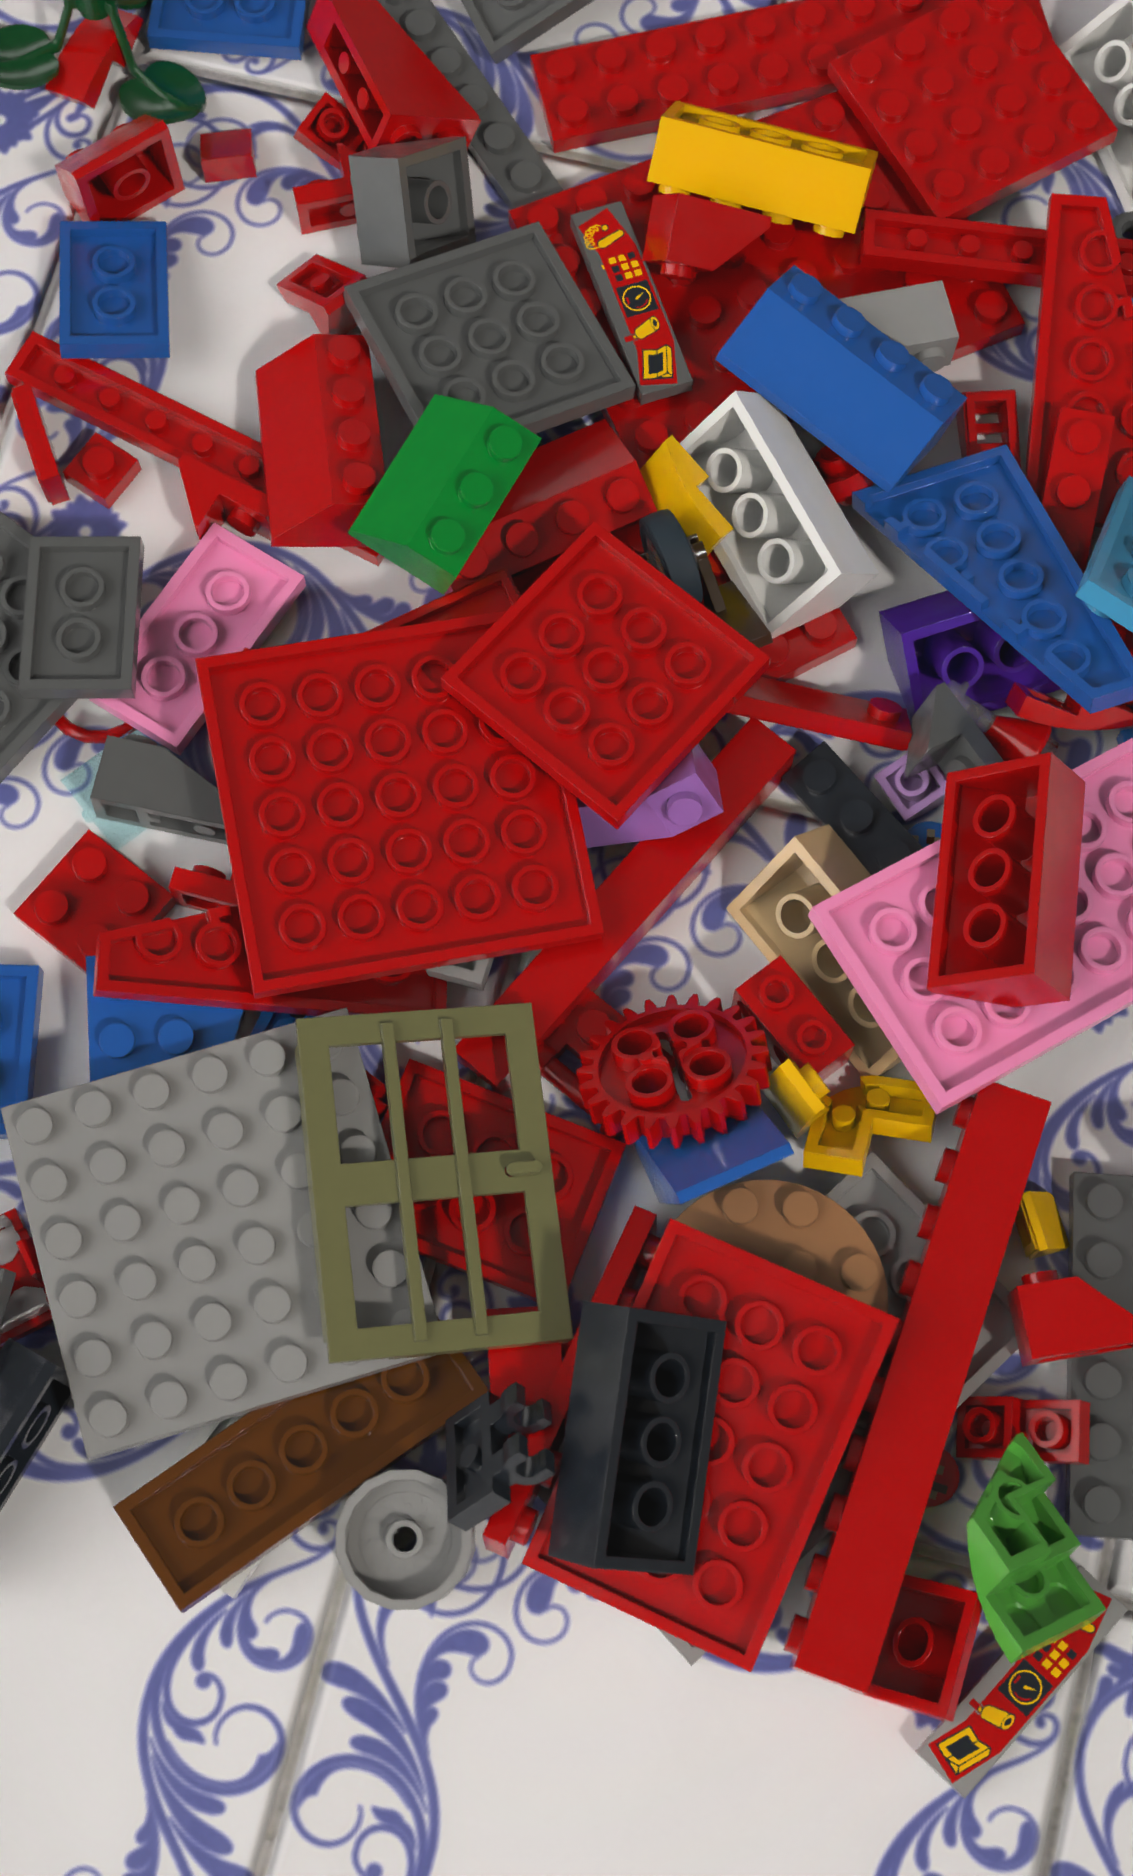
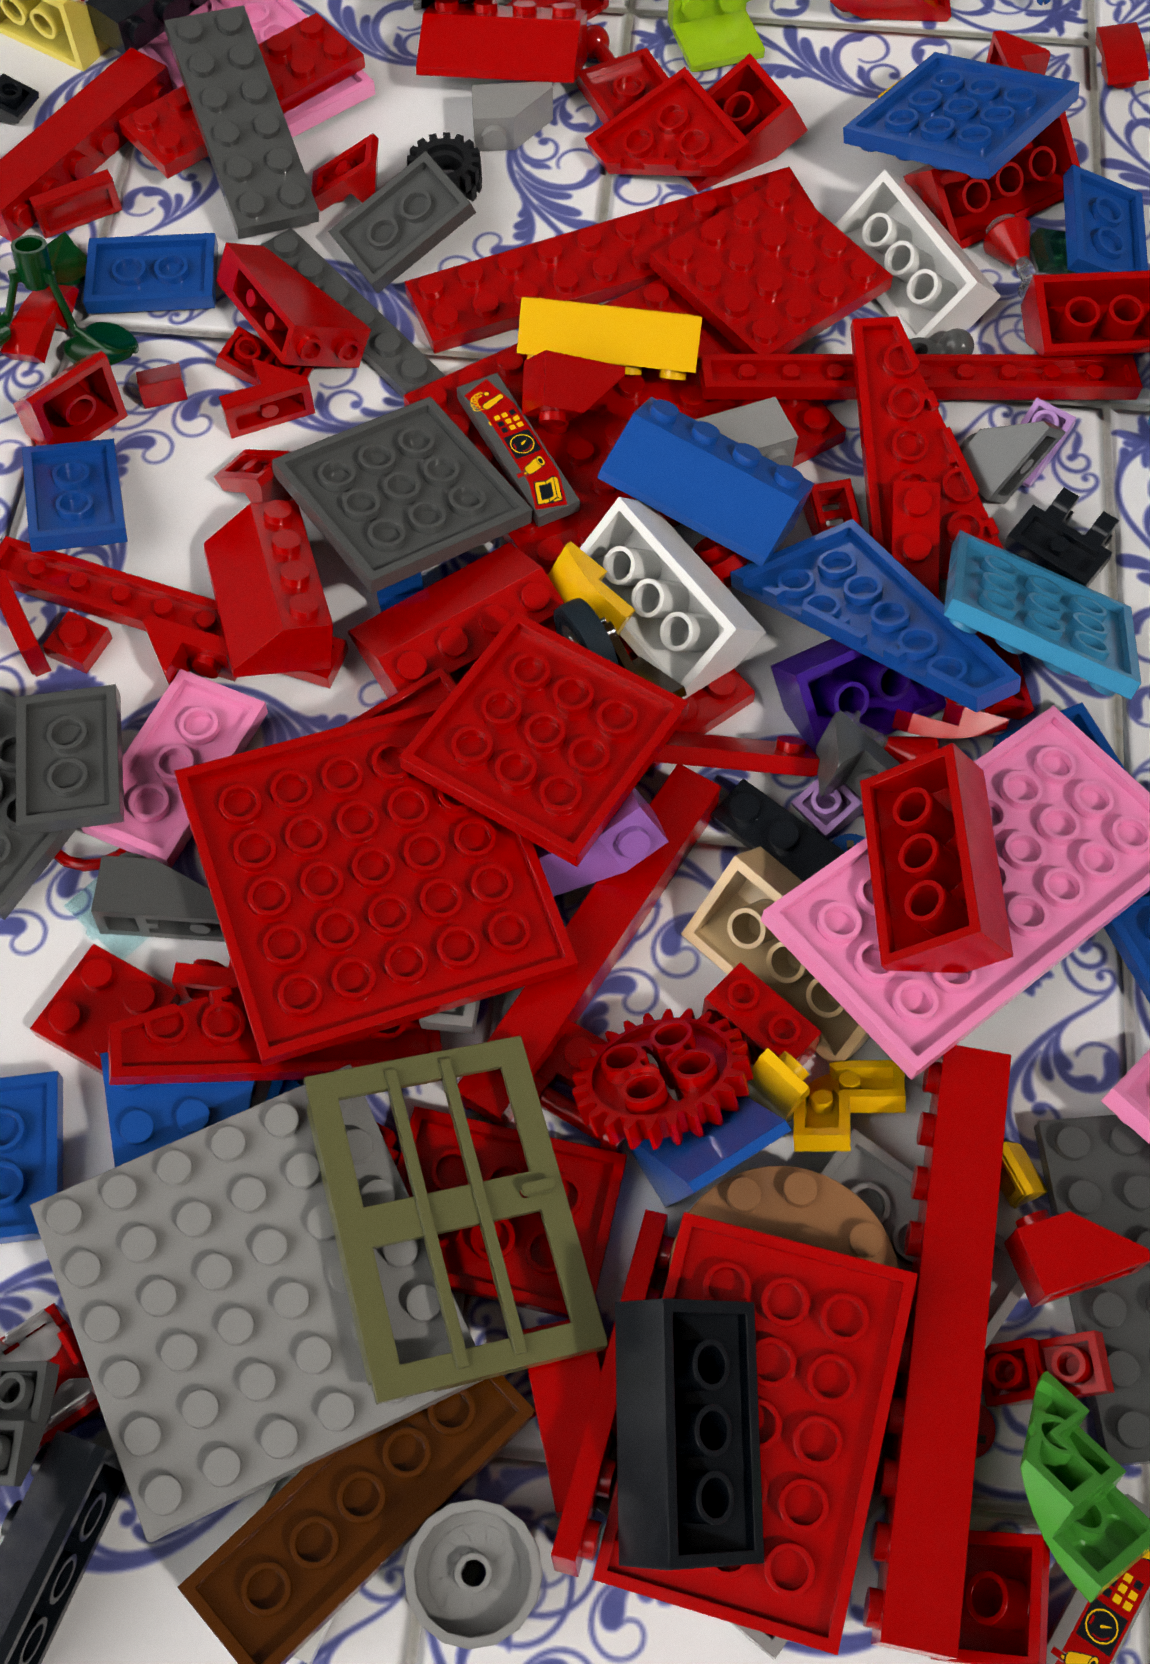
camera: 10 degrees left, 10 degrees down
dark grey slope [348,136,476,268] -> none
green slope [348,394,542,595] -> none
black plate [445,1382,555,1532] -> none

